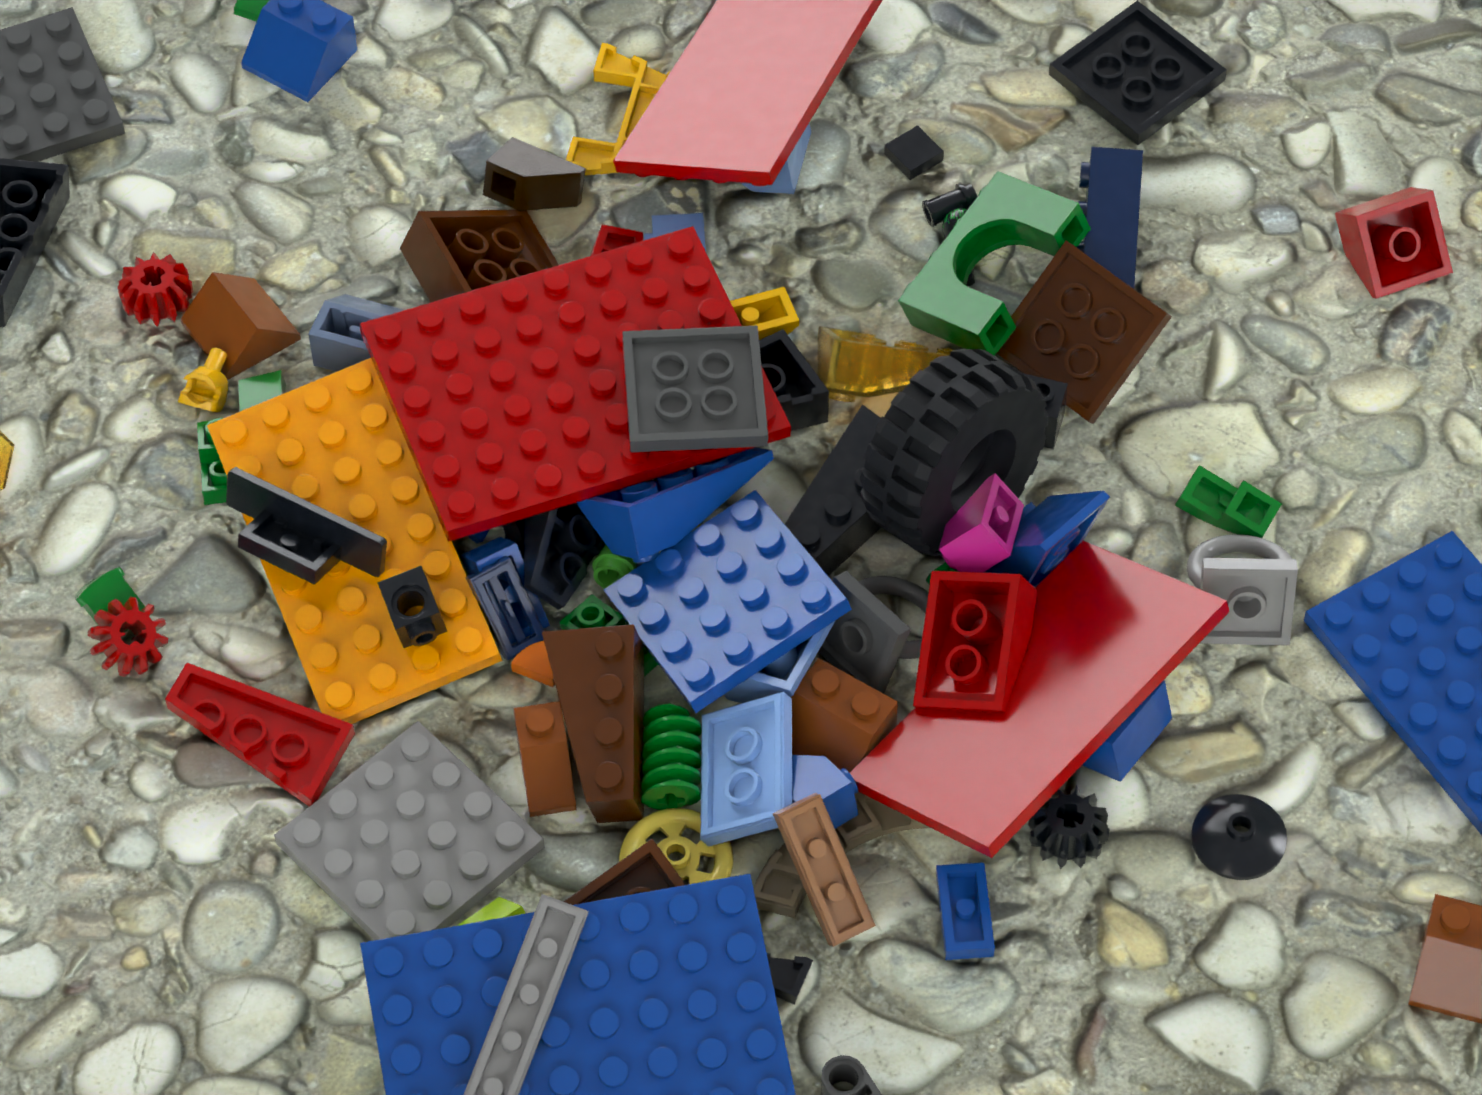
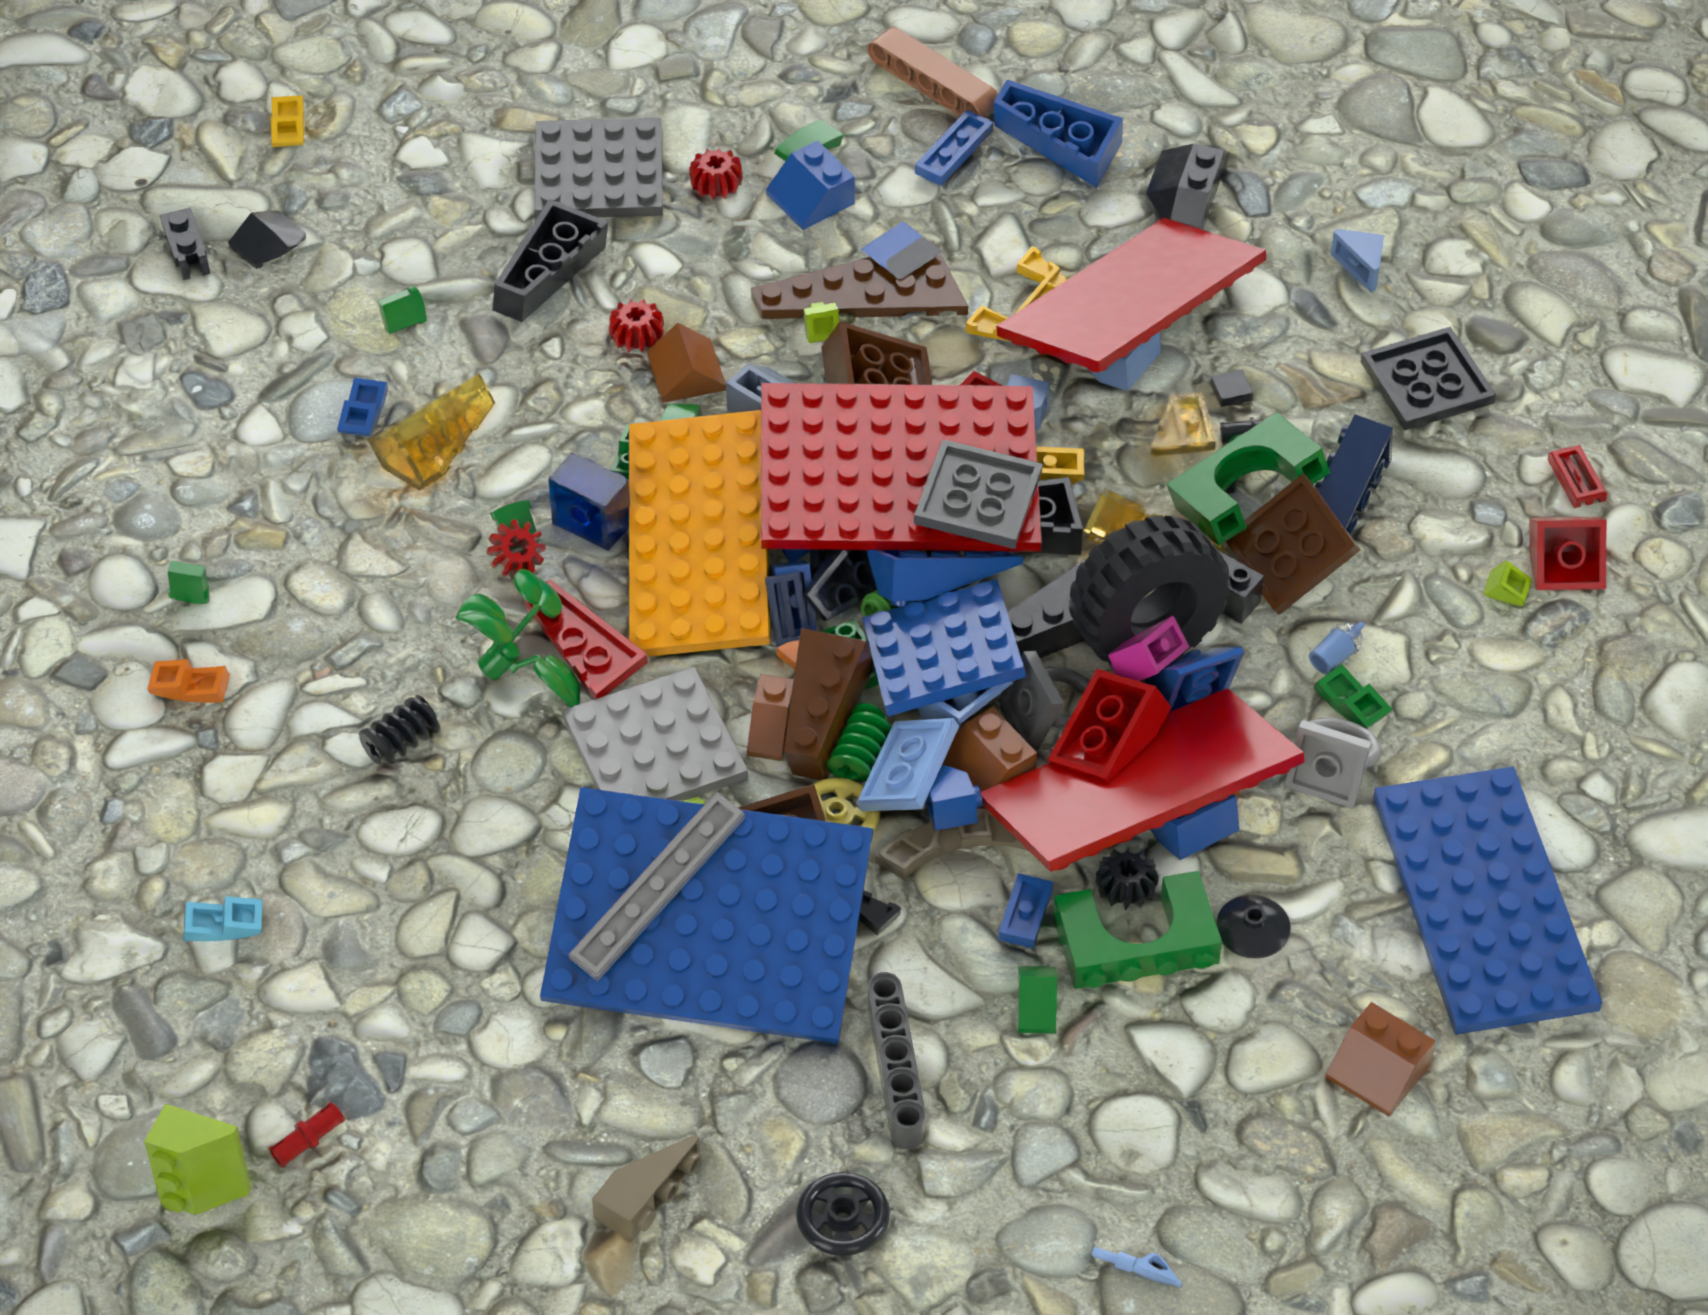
camera: 20 degrees right, 5 degrees down
yellow piece [178,348,228,412] -> none
black bracket [226,467,387,585] -> none
black brick [378,566,447,648] -> none
dark brown slope [483,137,586,211] -> none
medium nougat tile [772,793,876,947] -> none
none -> black piece [359,695,441,764]
none -> green plant [456,569,581,707]
none -> clear blue brick [548,452,630,551]
none -> red gear [689,147,743,200]
none -> wing [751,240,969,319]
none -> lime tile [803,302,839,343]
none -> sticker [861,222,942,279]
none -> green slope [1018,966,1058,1034]
none -> green arch [1053,871,1222,989]
none -> clear yellow wing [1150,392,1216,457]
none -> medium blue piece [1309,621,1365,675]
none -> lime slope [1483,560,1532,606]
none -> red tile [1547,445,1607,509]

